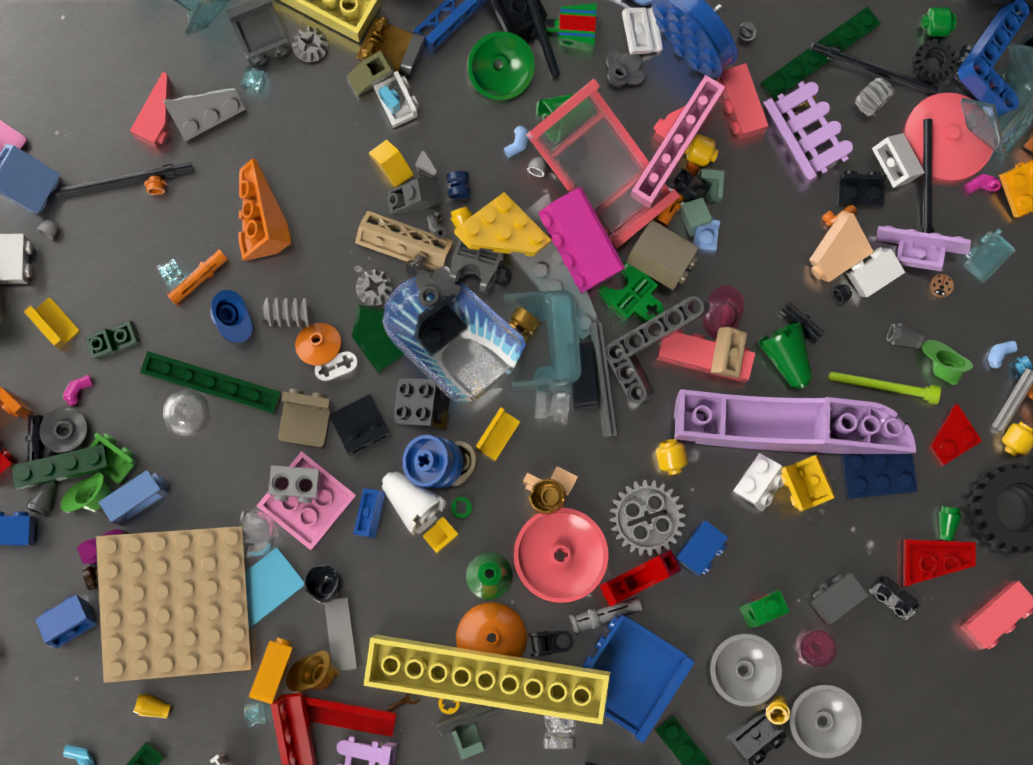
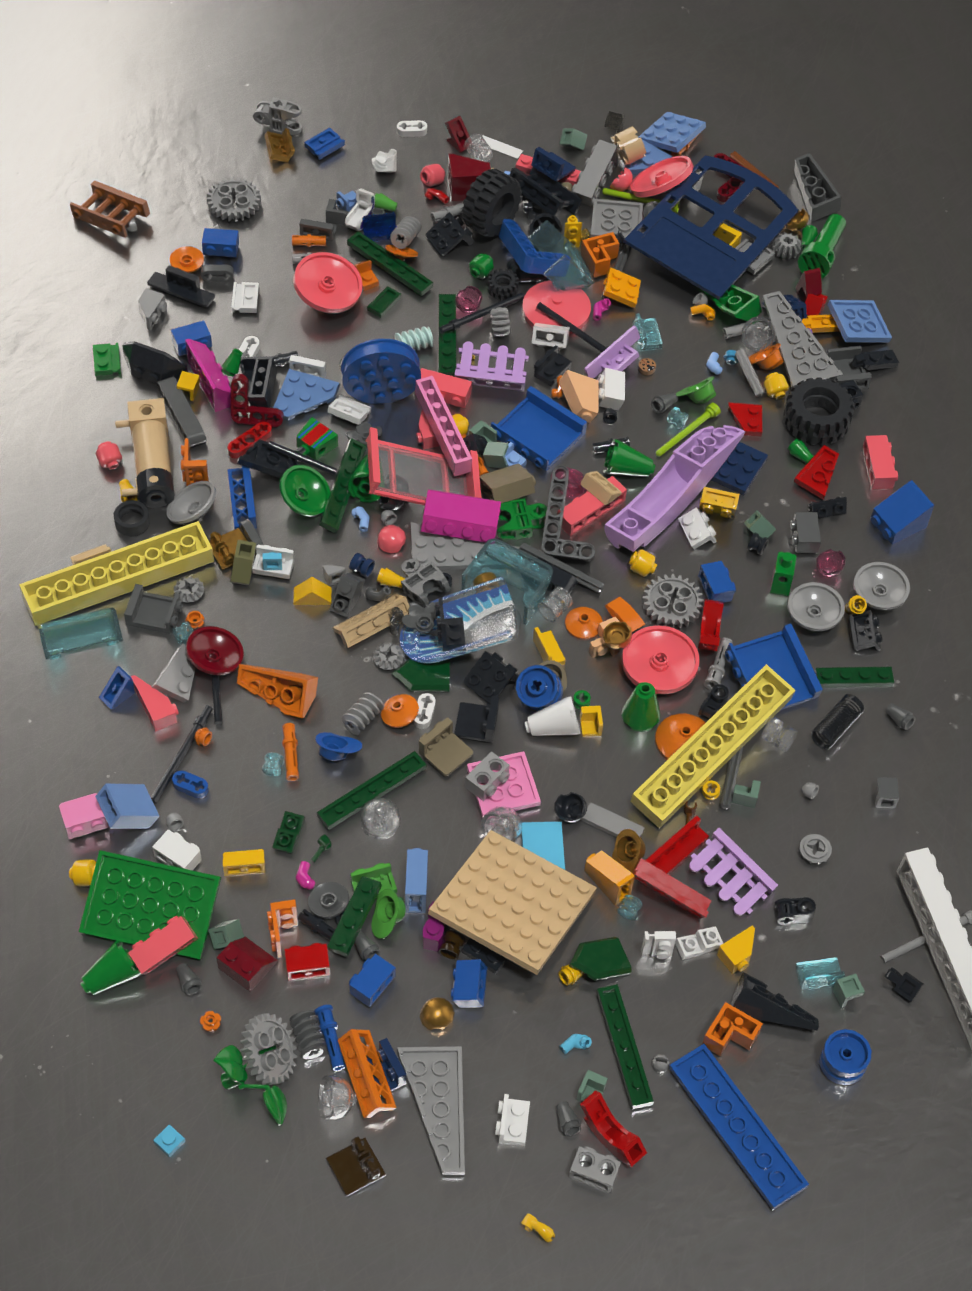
camera: 50 degrees left, 25 degrees down
blue plate [353,488,385,538] -> none
yellow plate [454,192,551,257] -> none
none -> blue slope [99,666,135,709]
none -> blue beam [172,771,209,799]
none -> orange plate [185,611,204,629]
none -> dark red dish [186,626,244,675]
none -> black bar [211,674,222,725]
none -> dark green hand [311,834,332,863]
none -> dark green plate [319,438,367,533]
none -> coral hair [377,525,406,553]
none -> light aqua piece [395,326,433,350]
none -> pearl gold hair [420,997,455,1030]
none -> clear pink hair [455,286,483,313]
none -> blue panel [491,386,587,471]
none -> orange dish [565,607,603,639]
none -> dark green tile [569,937,632,981]
none -> orange slope [605,597,645,632]
none -> clear light blue wheel [667,407,689,429]
none -> sand green panel [744,510,777,538]
none -> black wheel [747,532,769,555]
none -> blue slope [870,480,934,545]

